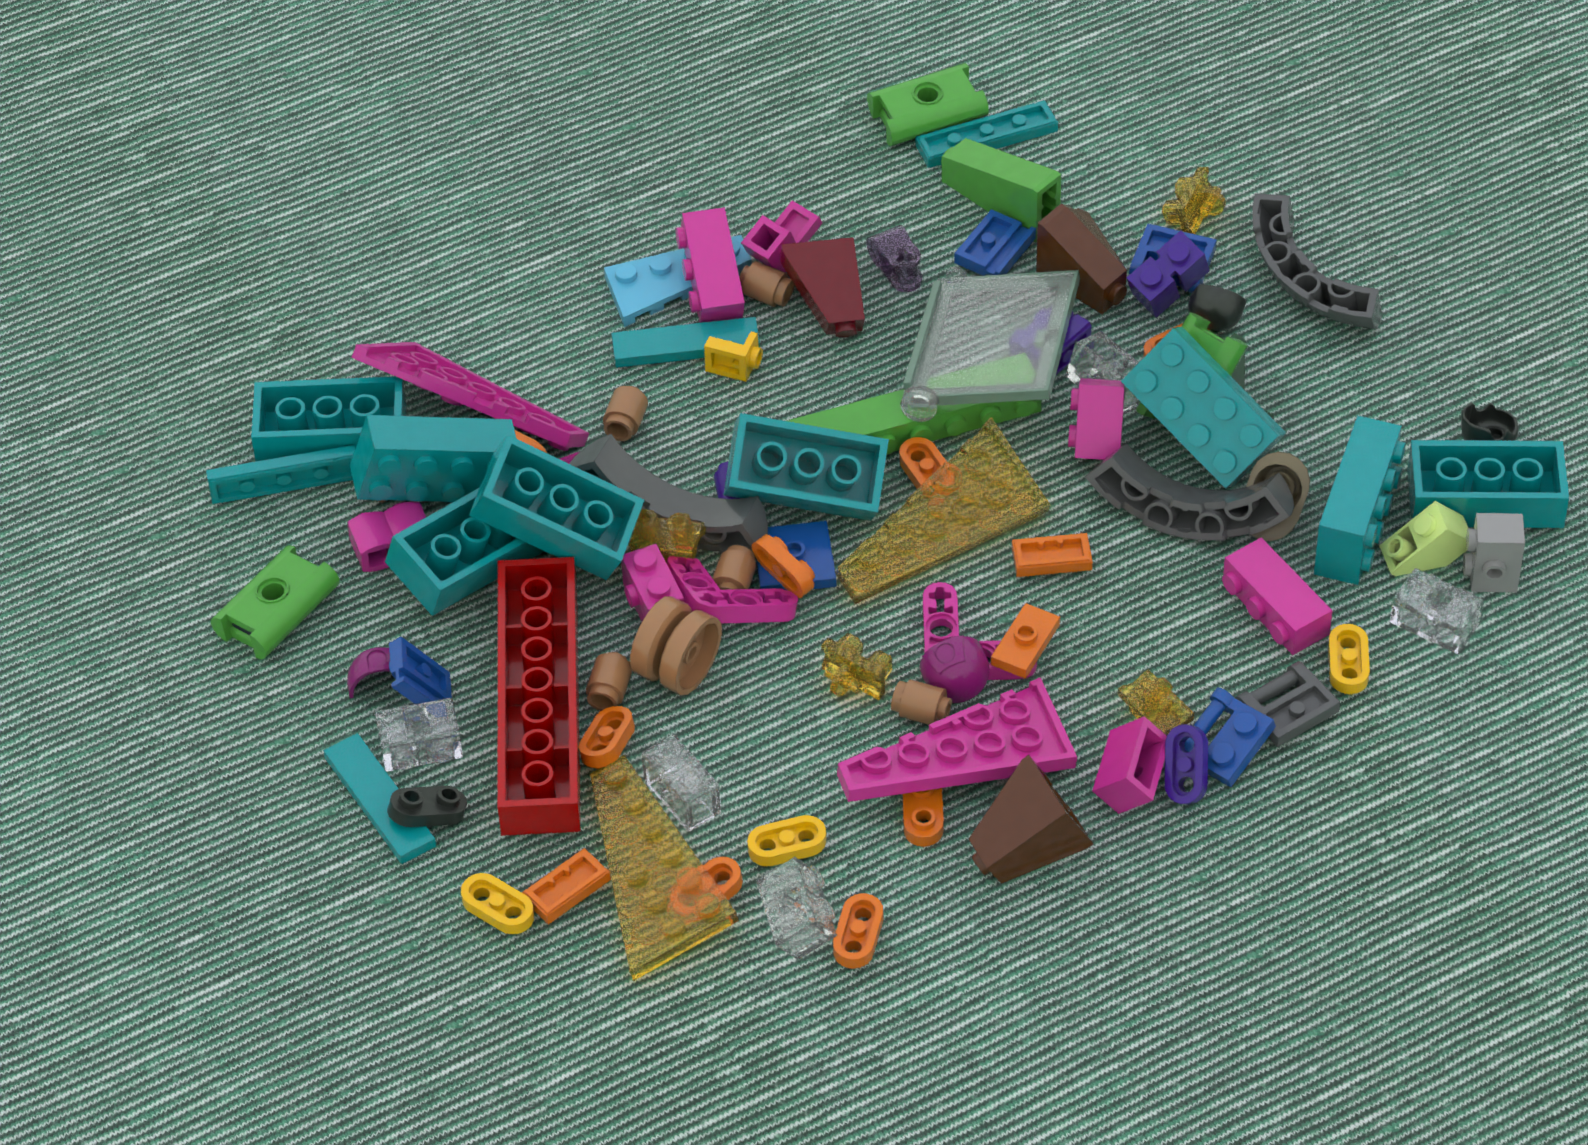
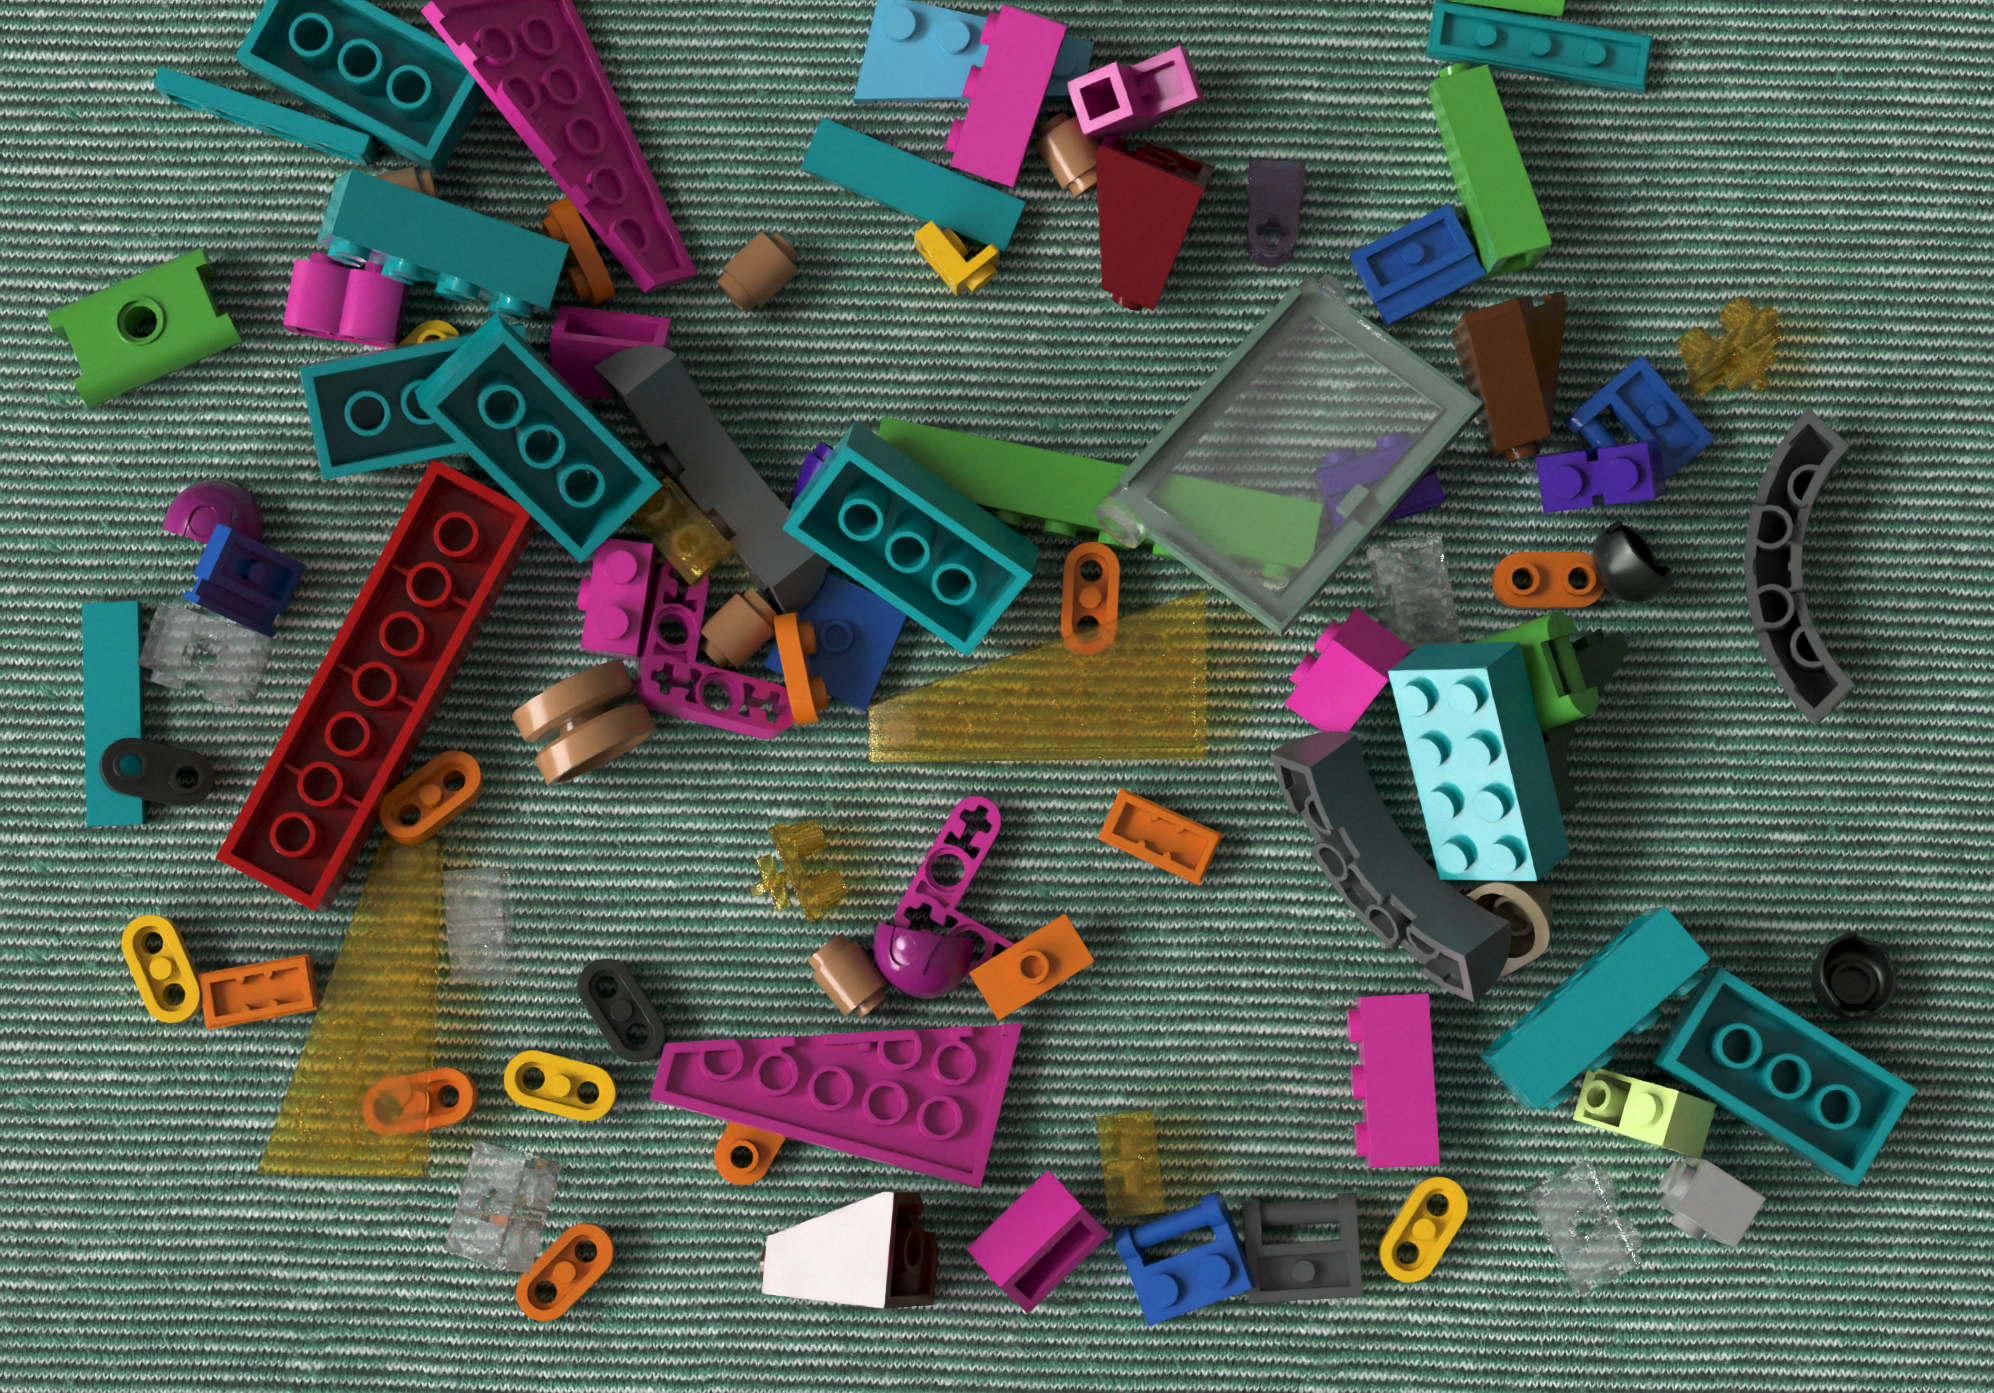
camera: 30 degrees right, 35 degrees up
medium nougat brick [586,652,633,711] -> none
dark purple plate [1165,724,1208,805] -> none
none -> pearl dark grey plate [577,959,667,1062]

